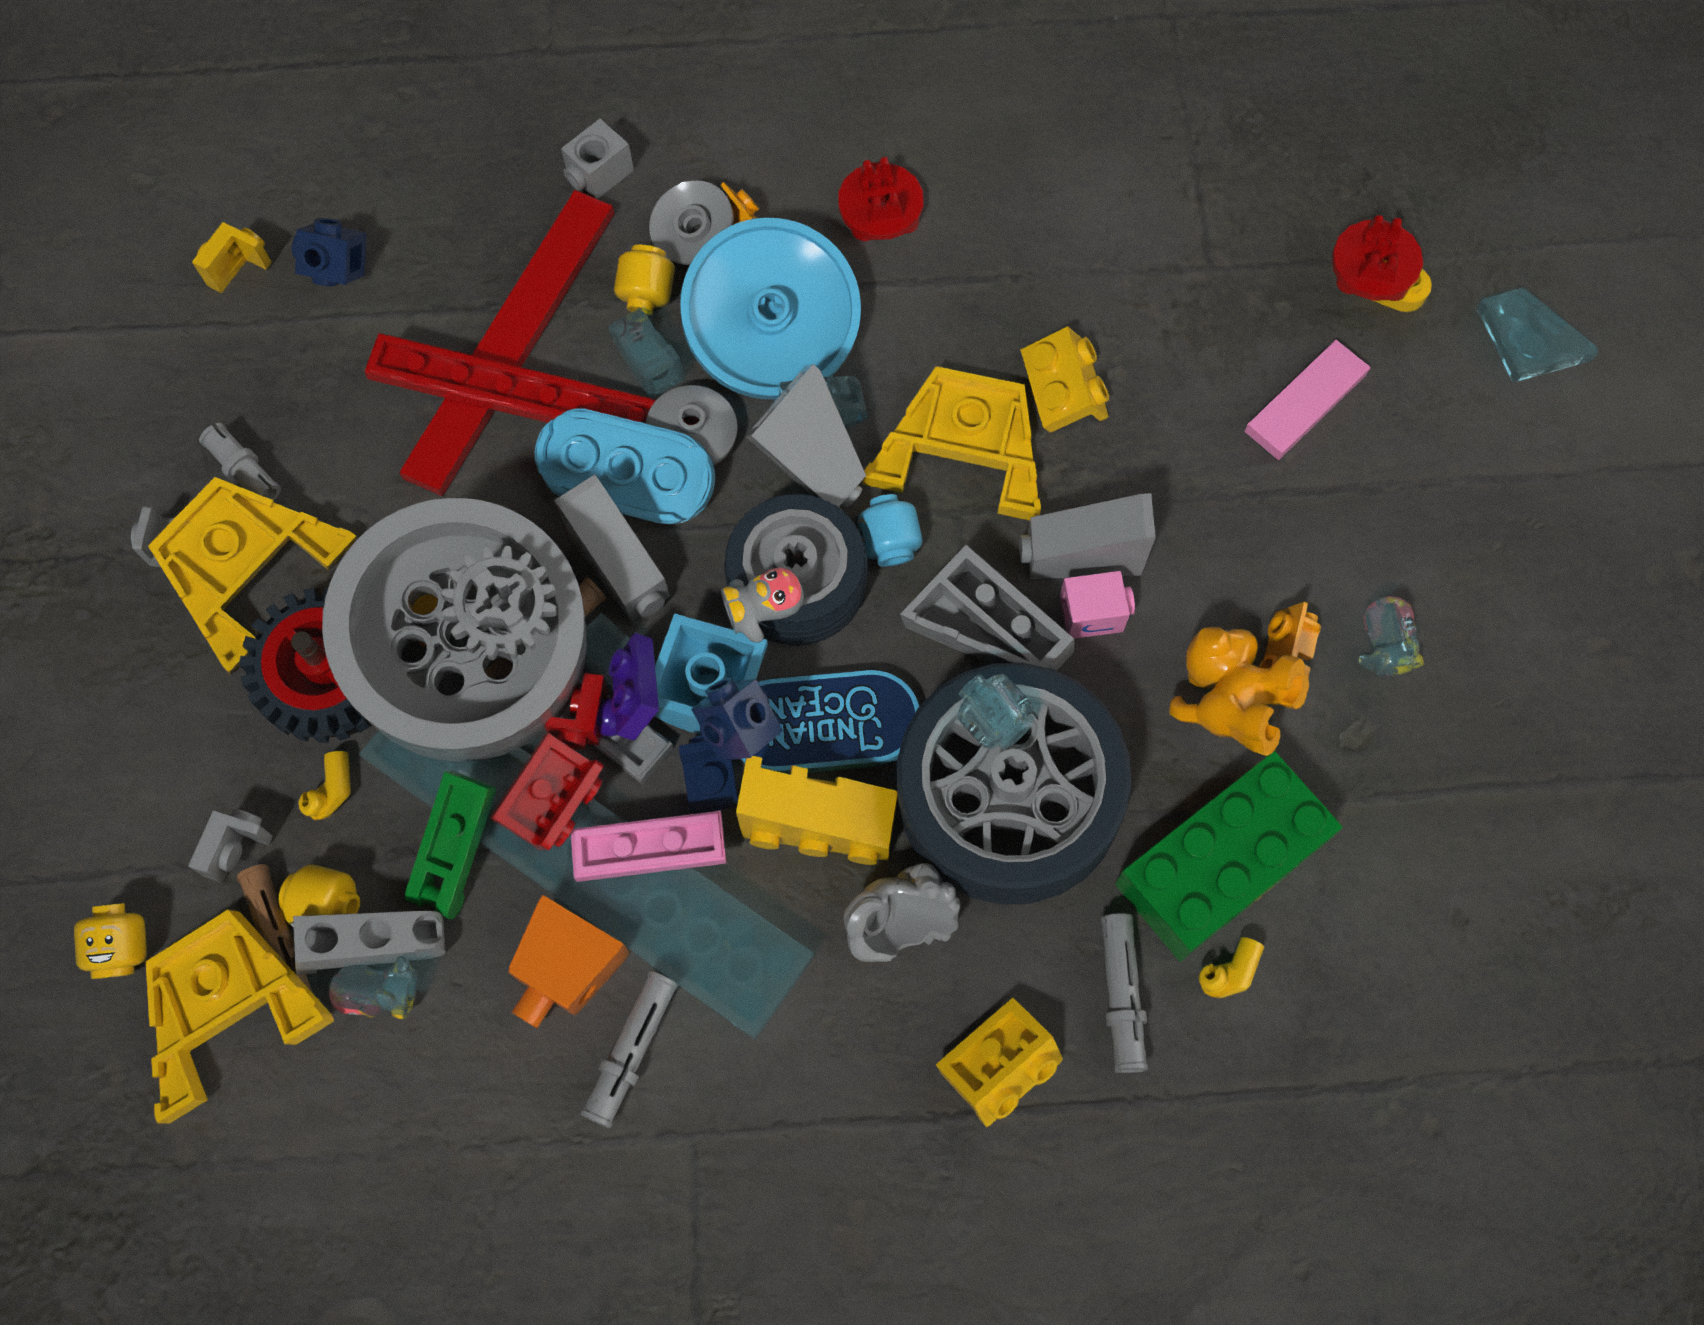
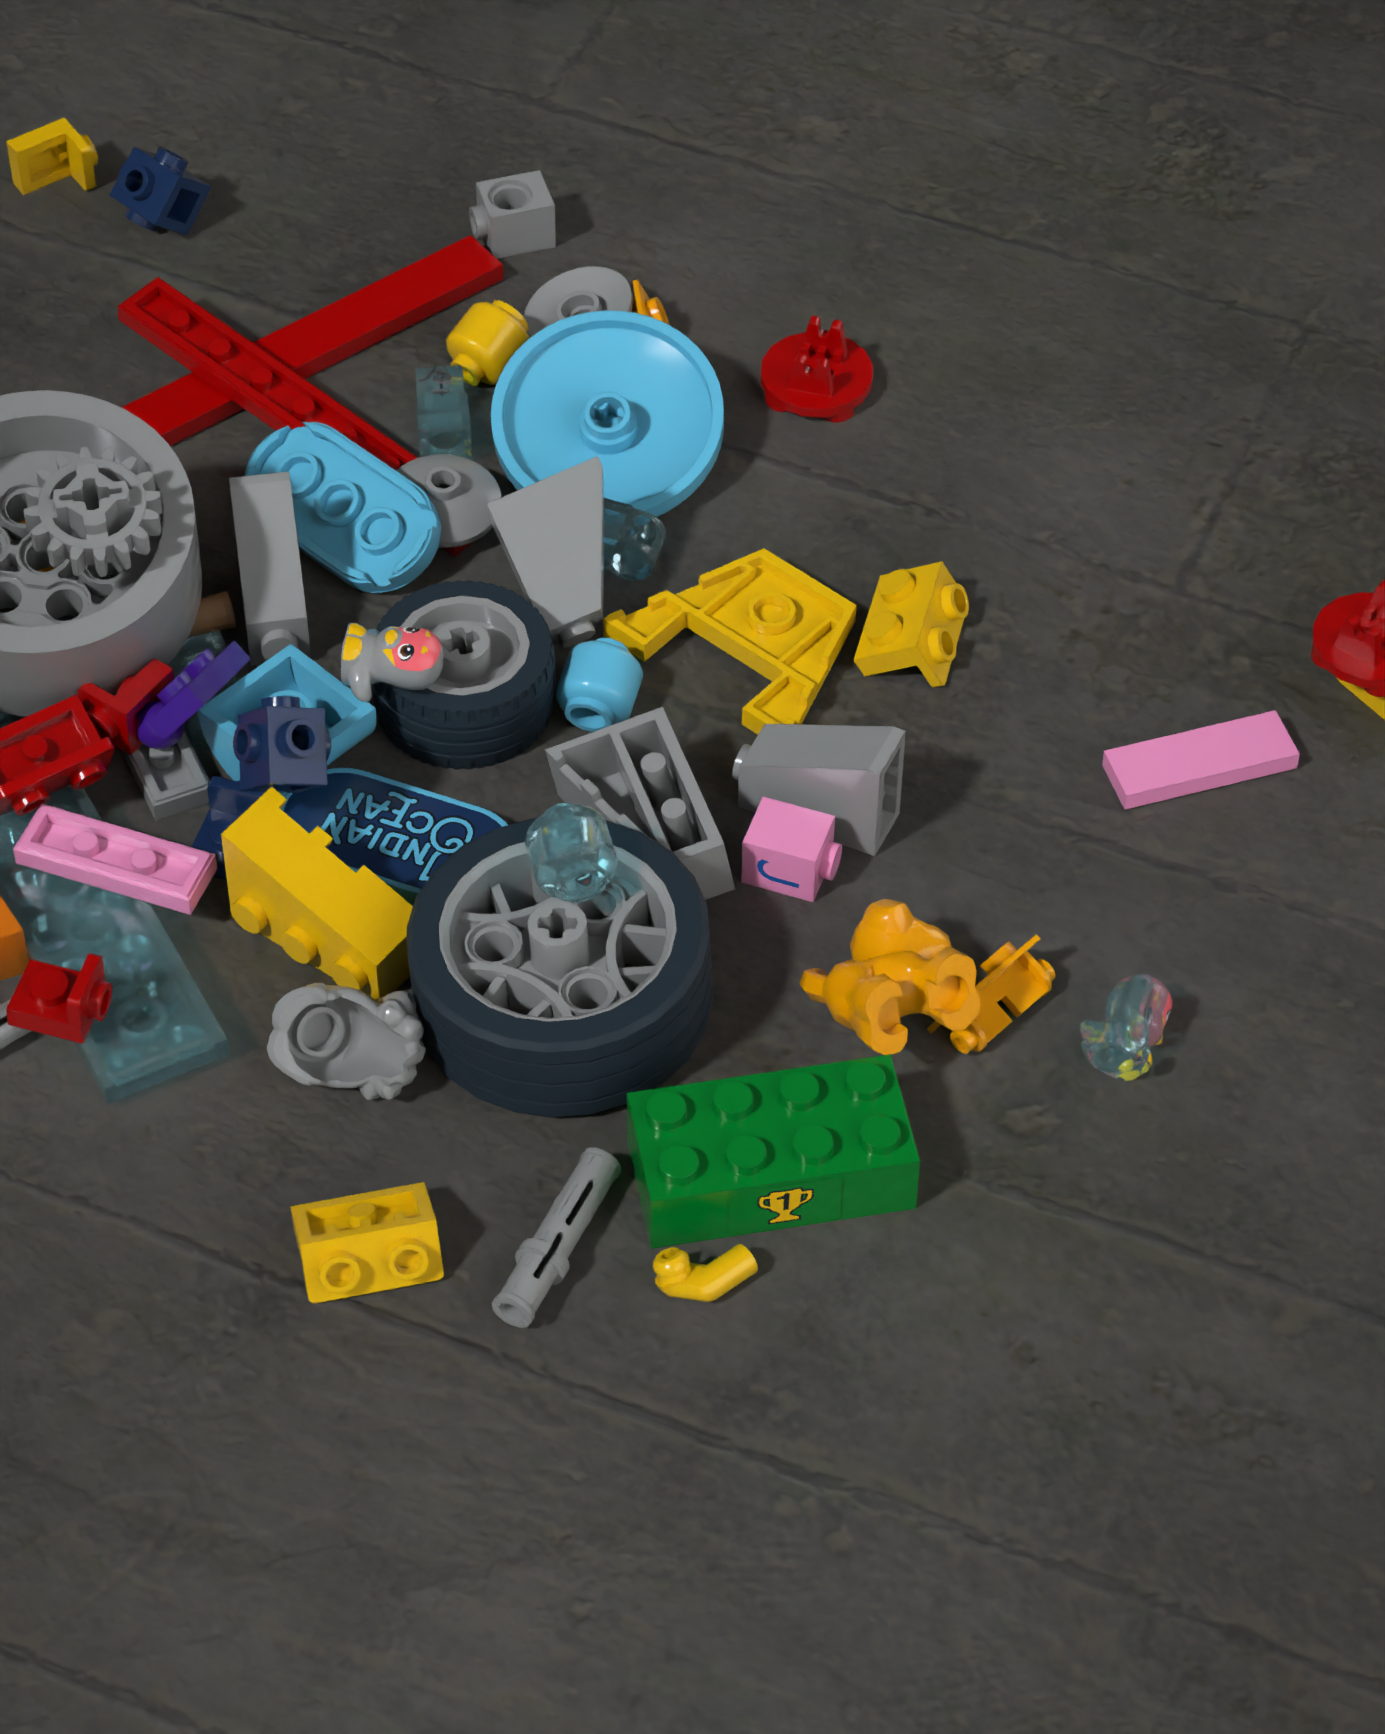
camera: 25 degrees right, 20 degrees down
none -> red bracket [6,953,112,1044]

